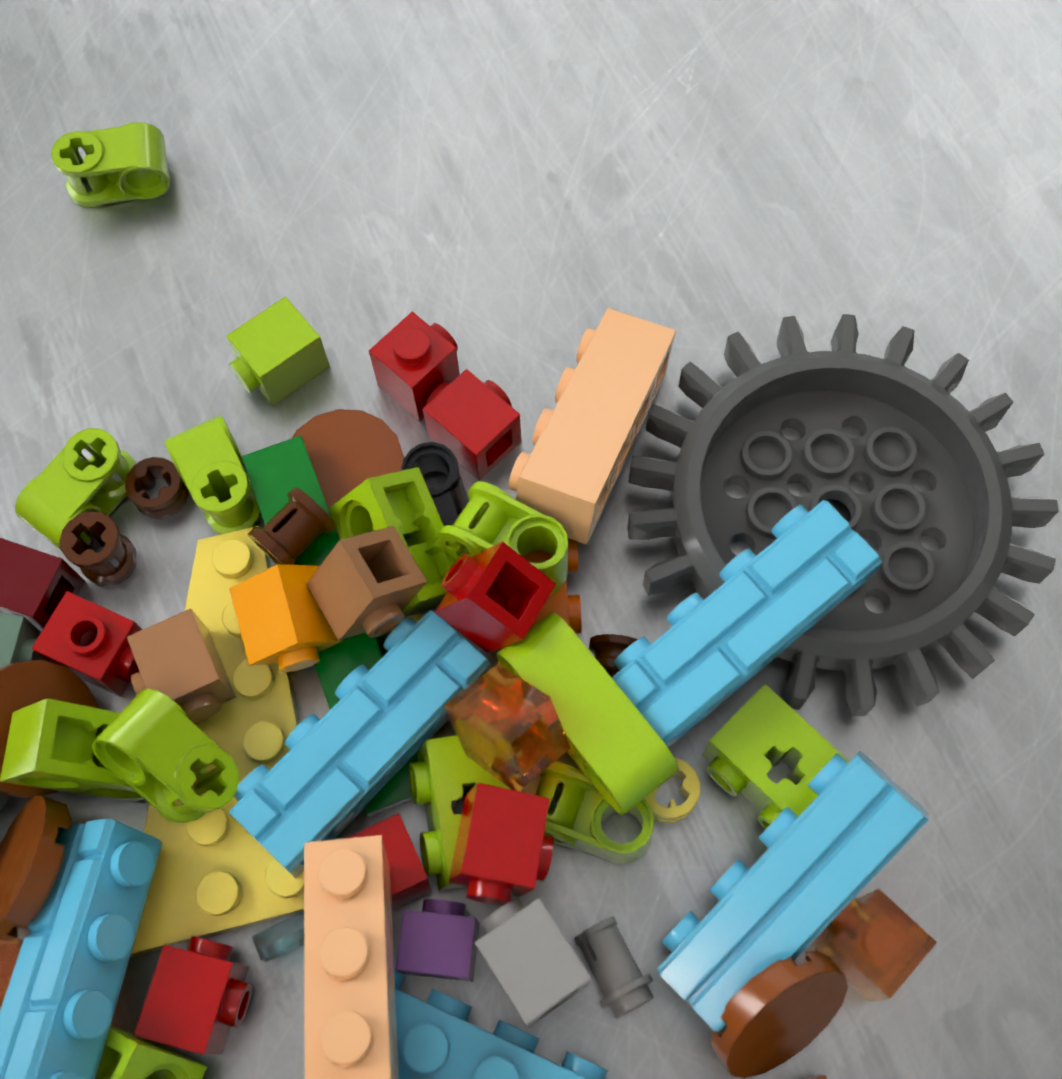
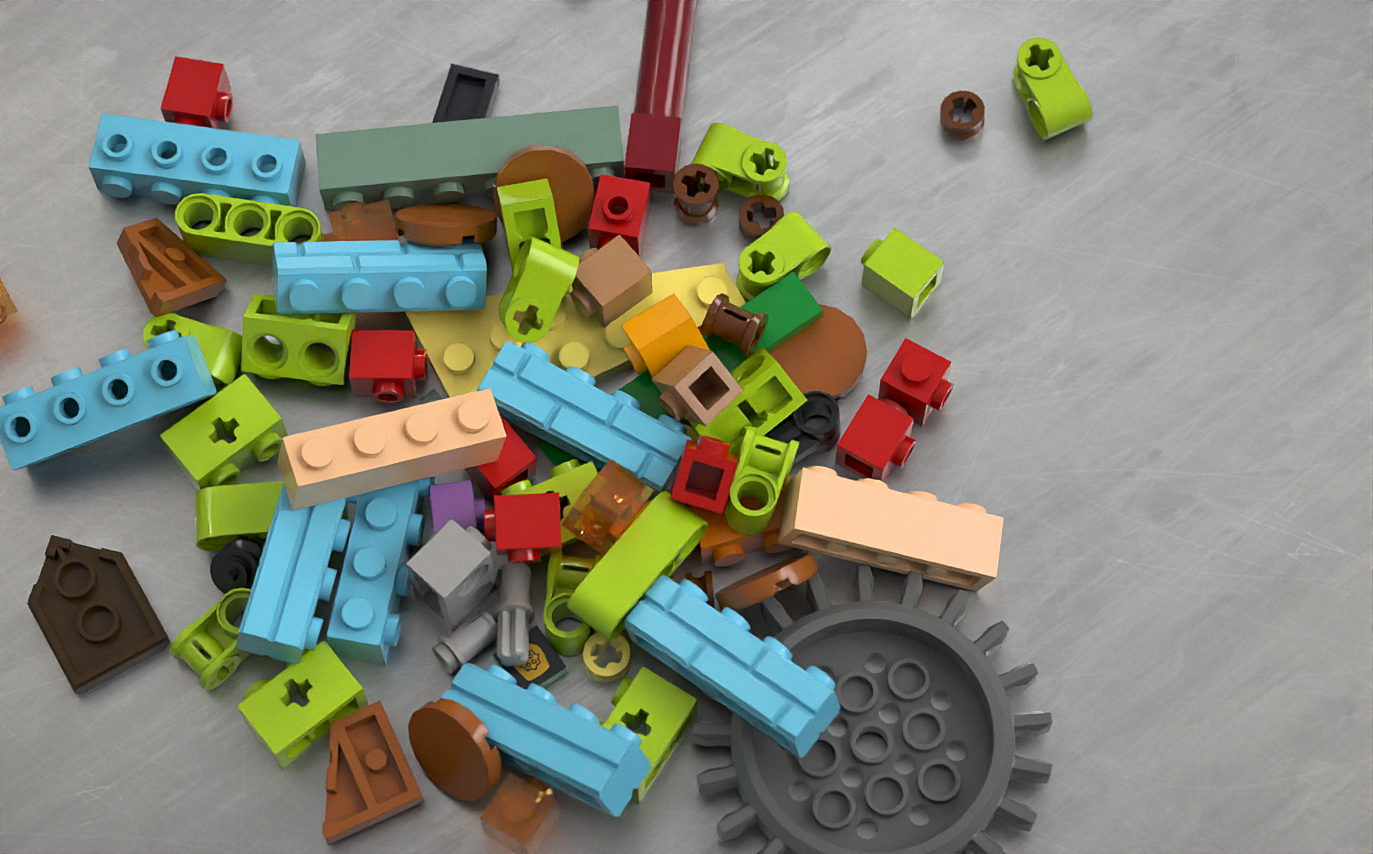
camera: 75 degrees right, 0 degrees up
none -> light grey axle [492,563,535,667]
none -> black tile [492,625,568,690]
none -> dark orange tile [714,552,819,611]
none -> reddish brown bush [940,90,985,141]

